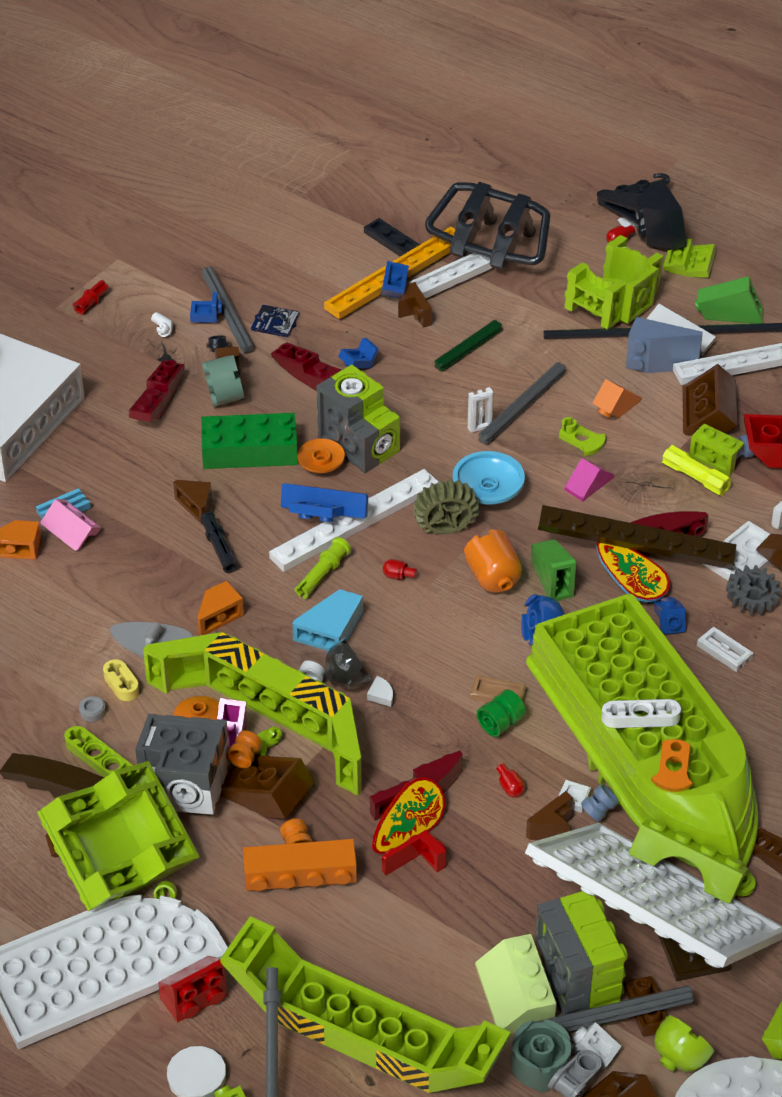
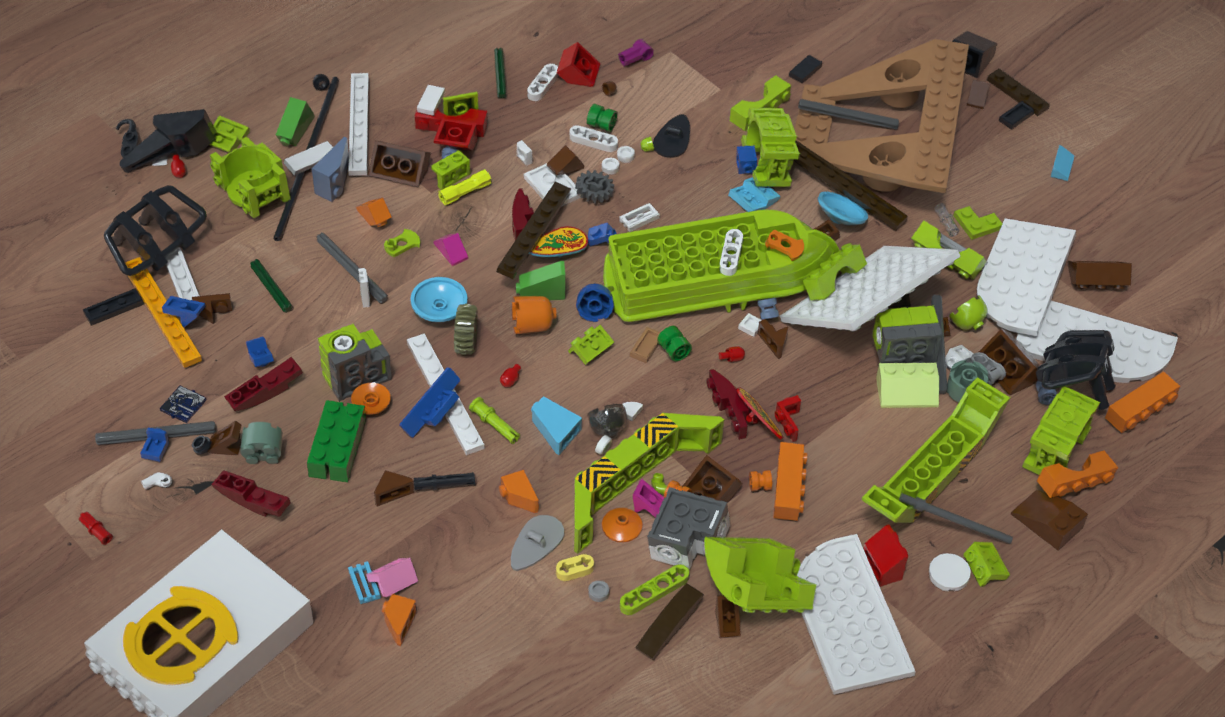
camera: 80 degrees left, 5 degrees up
none -> lime bracket [568,325,614,365]

